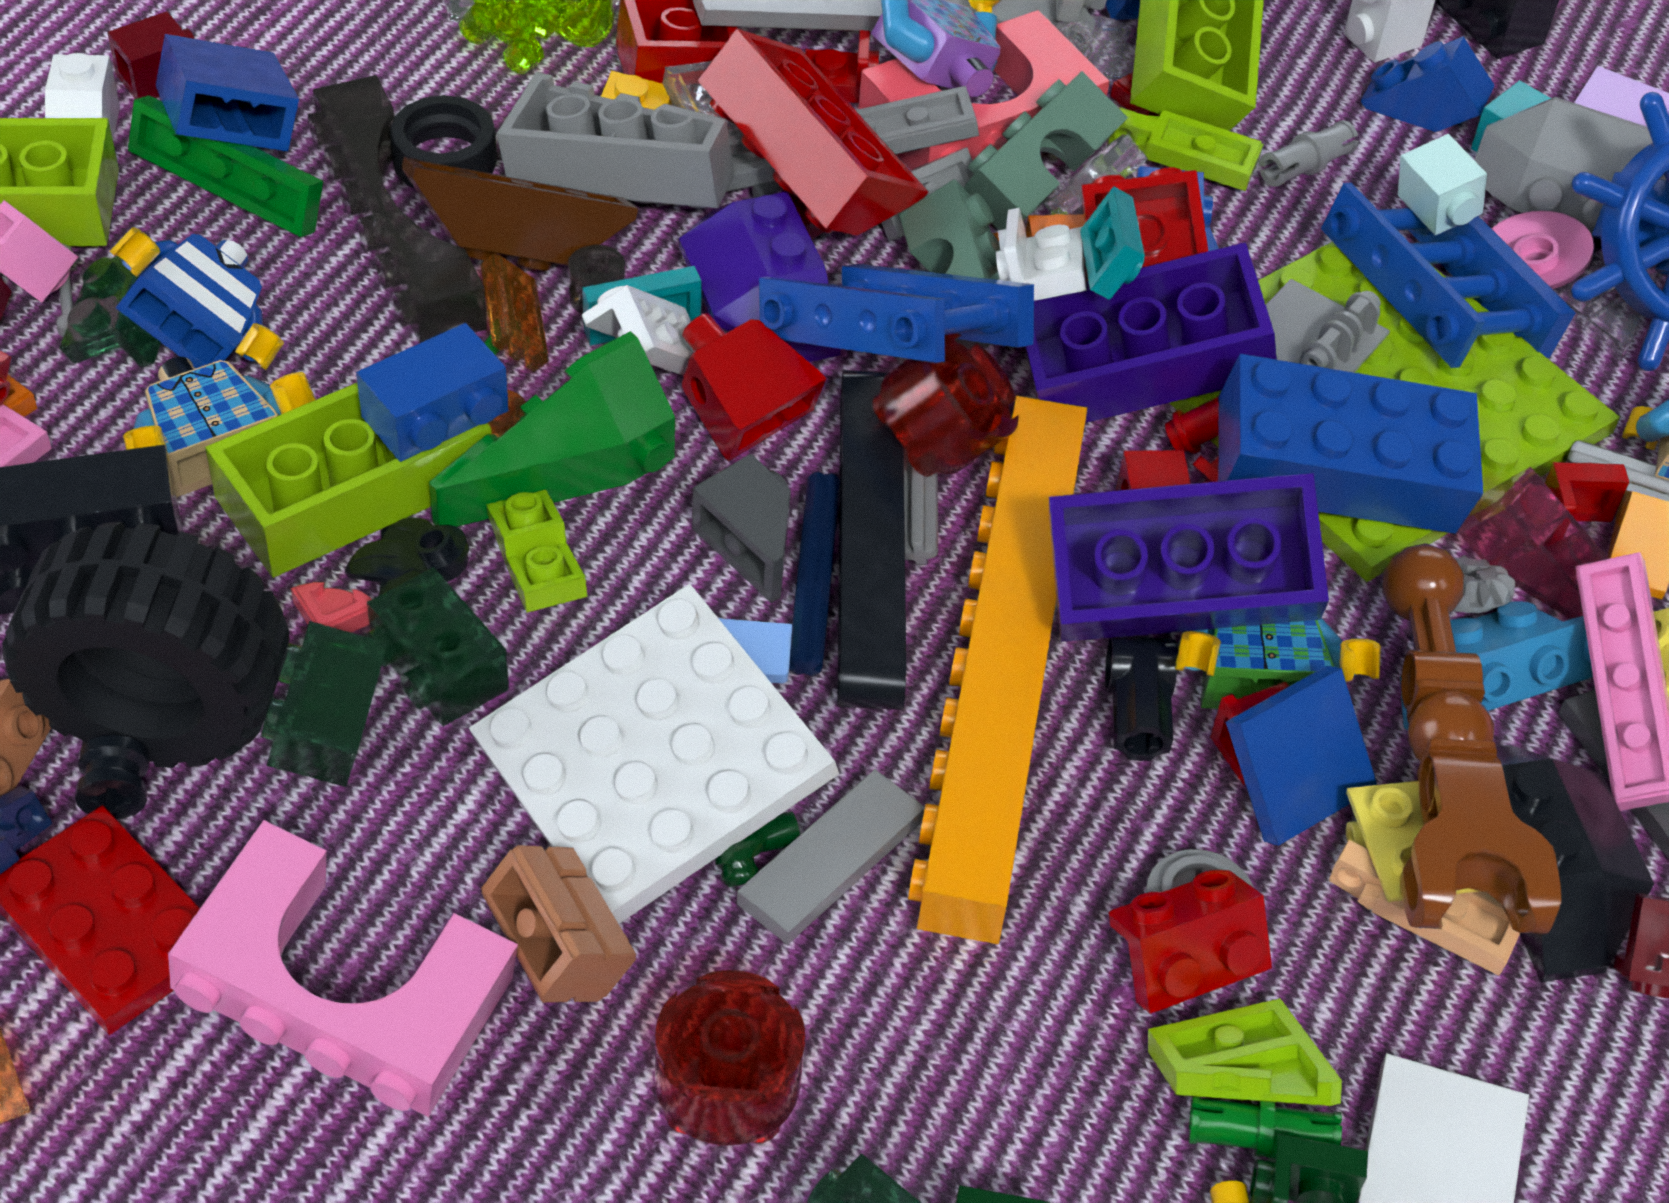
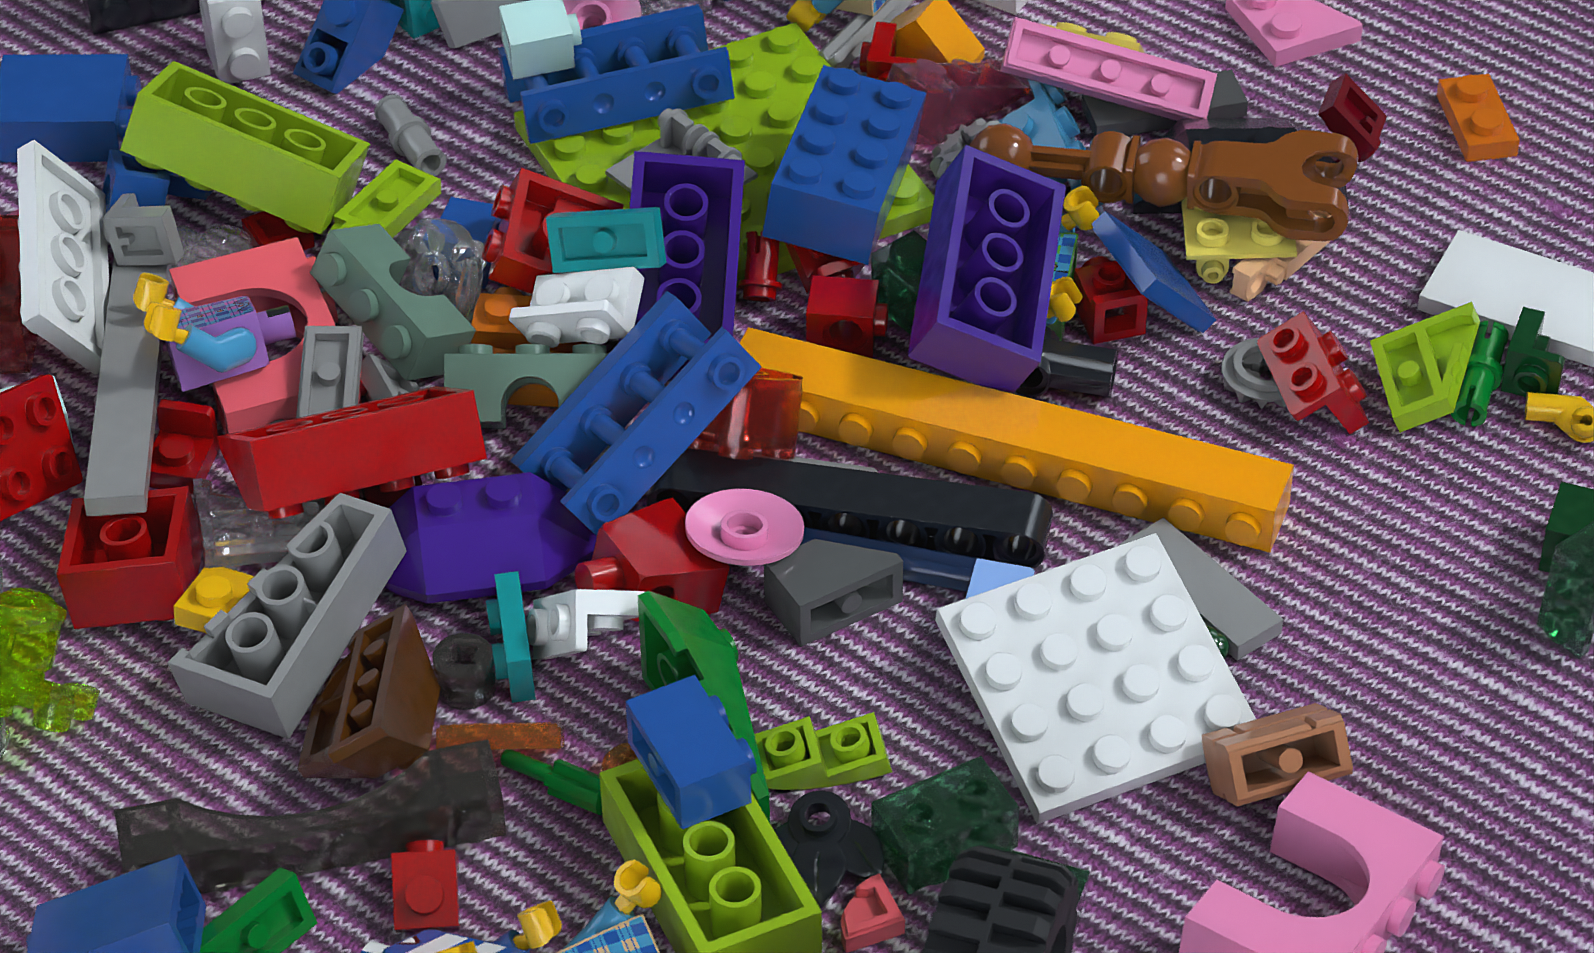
camera: 75 degrees left, 5 degrees down
black tyre [390,95,497,189] -> none
clear red brick [655,970,806,1146] -> none
none -> red bracket [391,840,460,933]
none -> bright pink dish [685,489,804,566]

